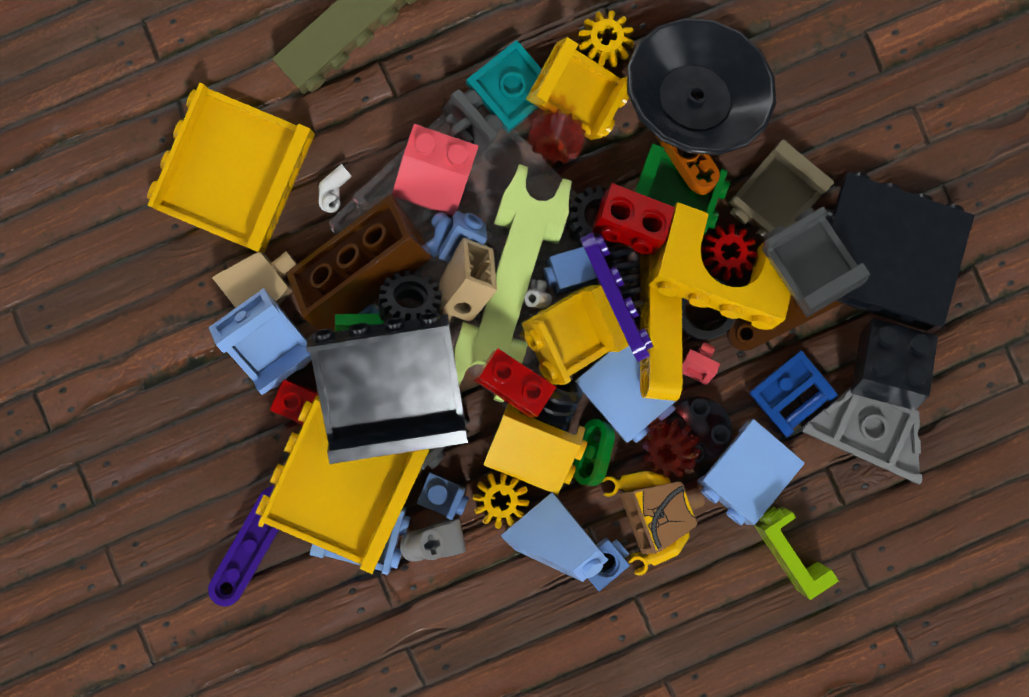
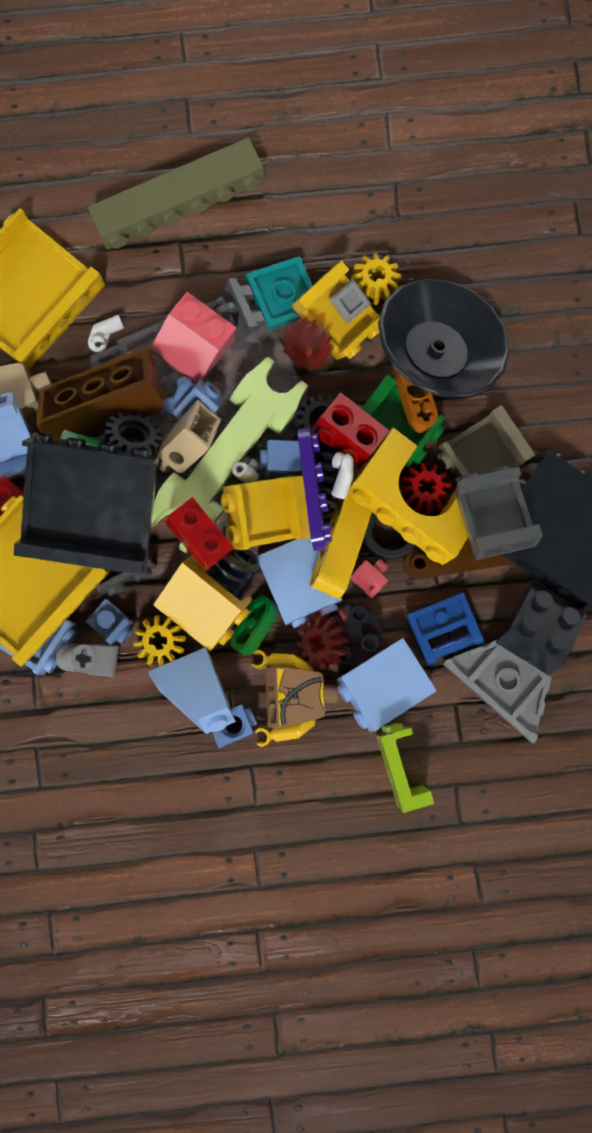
camera: 10 degrees right, 5 degrees down
none -> light grey tile [328,279,371,323]
none -> white arm [331,452,354,499]

